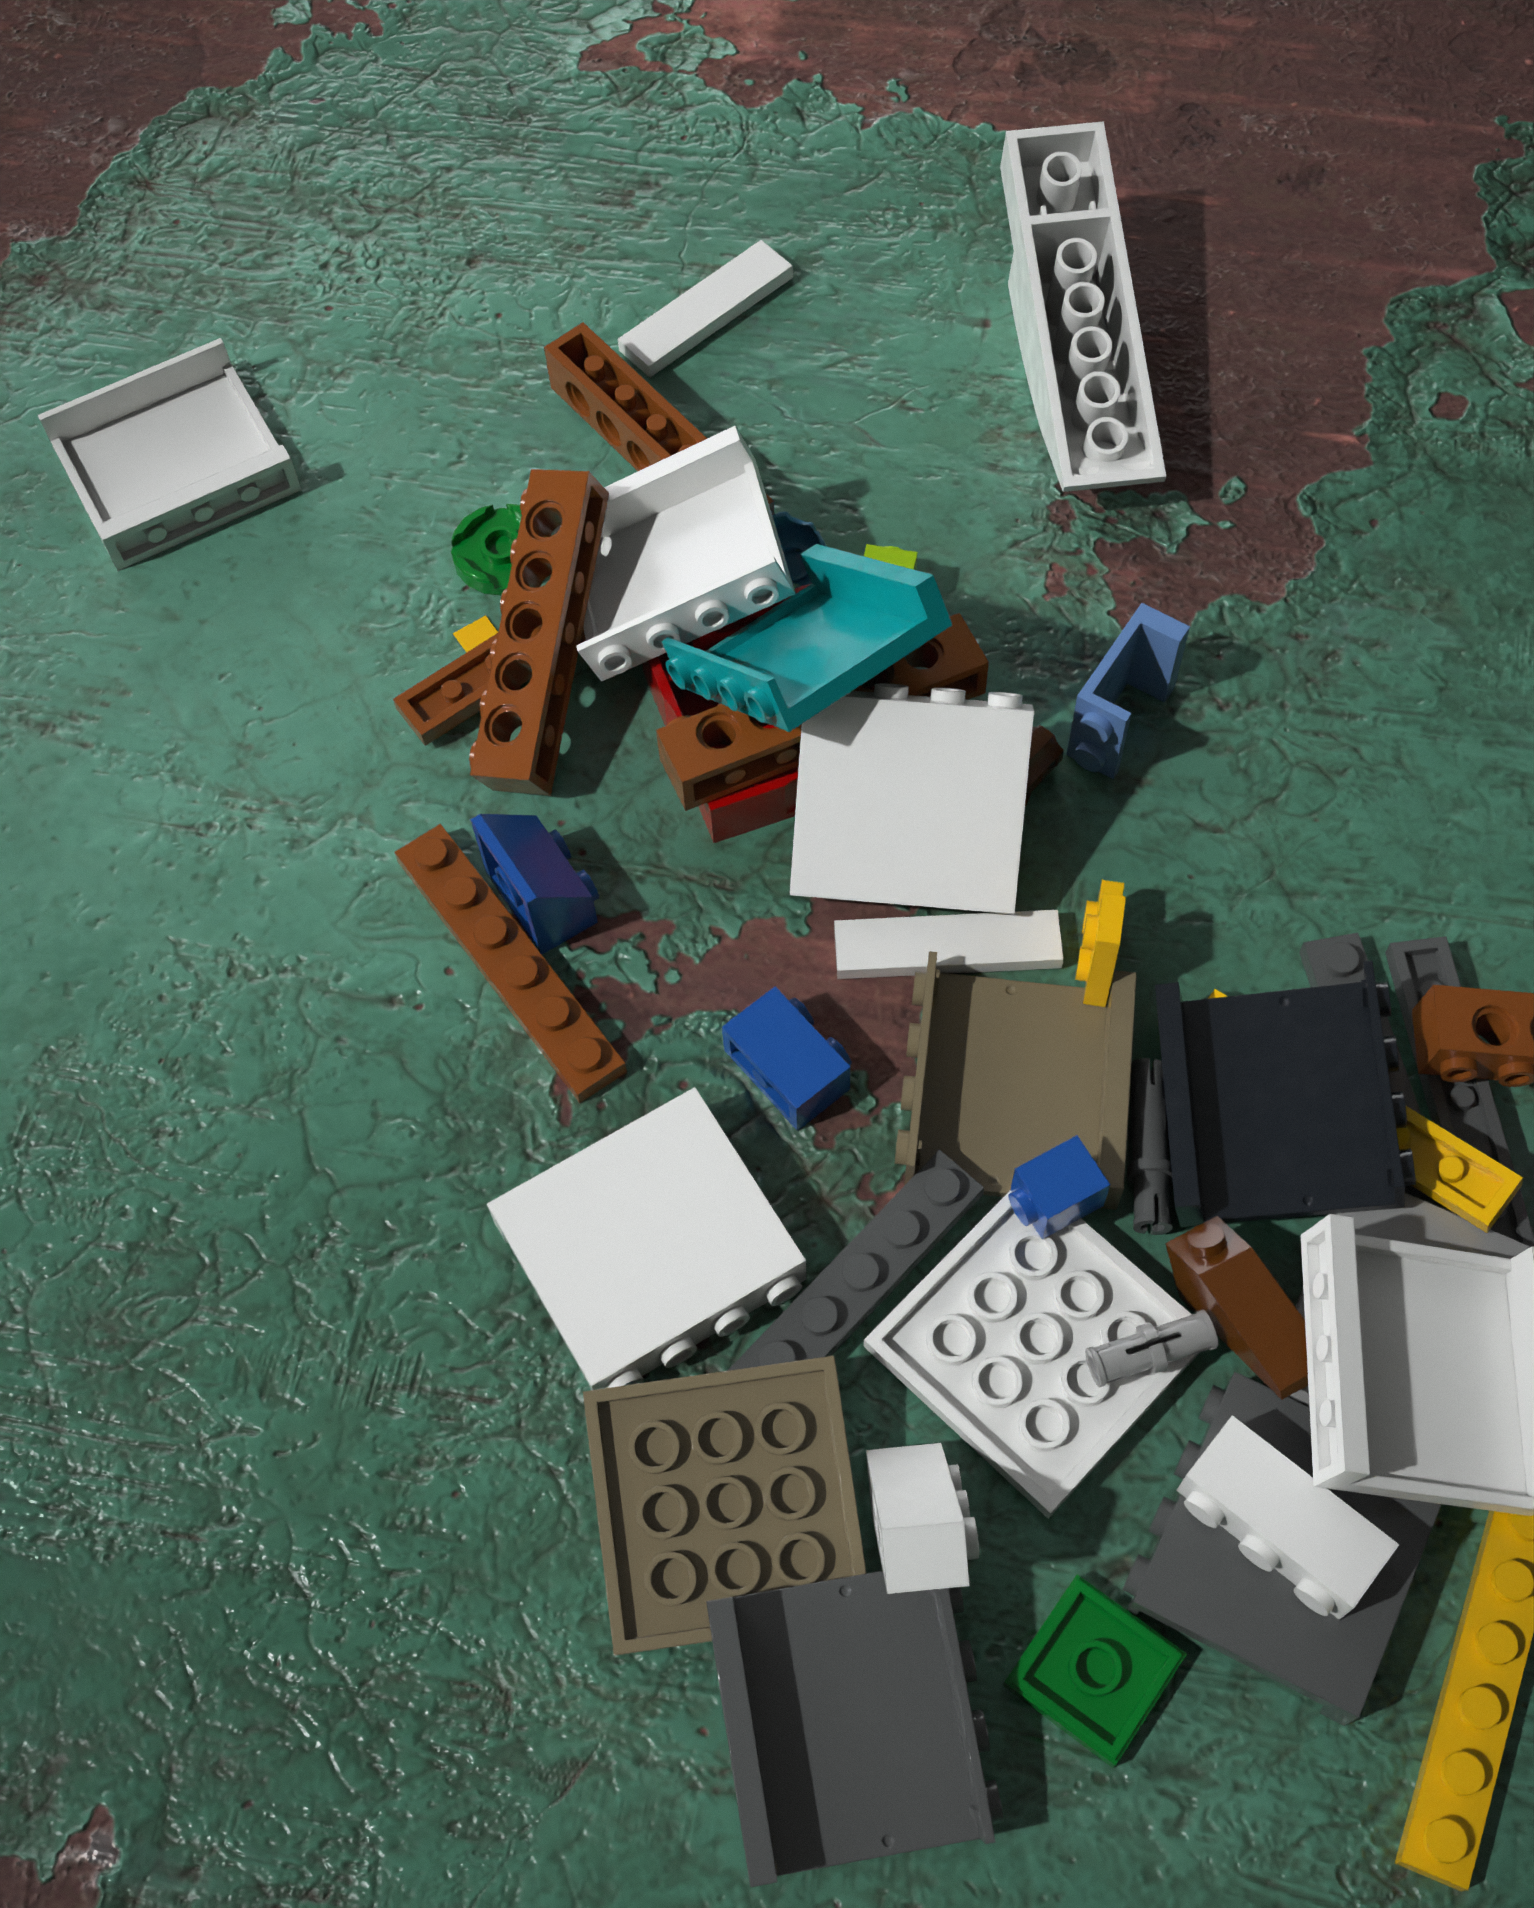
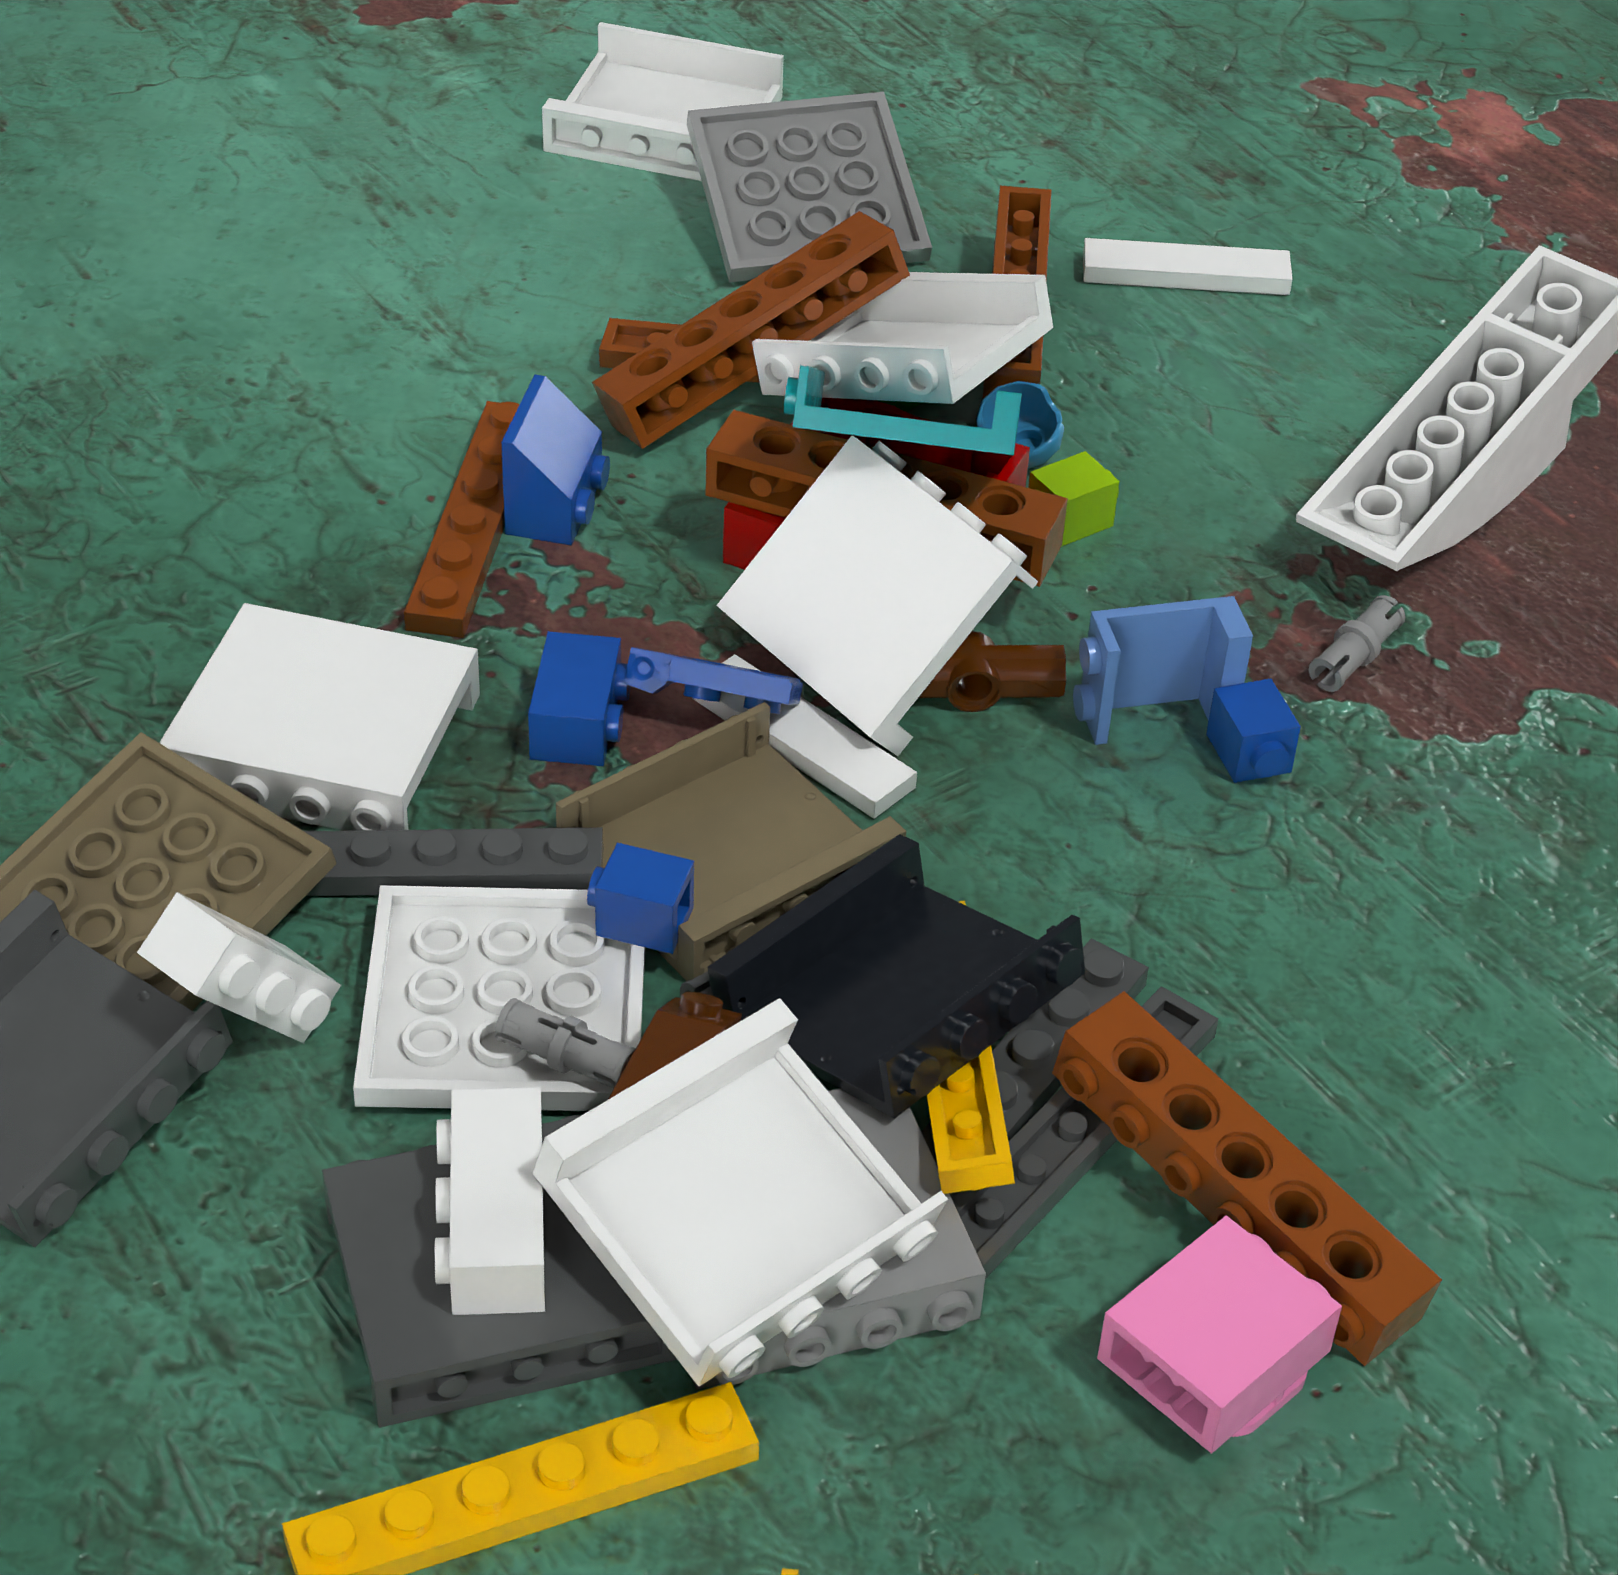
camera: 40 degrees right, 20 degrees down
green tile [1003,1575,1187,1768] -> none
yellow plate [1075,880,1126,1007] -> none
none -> blue hinge [624,647,803,714]
none -> light grey plate [686,92,932,282]
none -> blue brick [1206,678,1301,783]
none -> light grey pin [1308,595,1406,692]

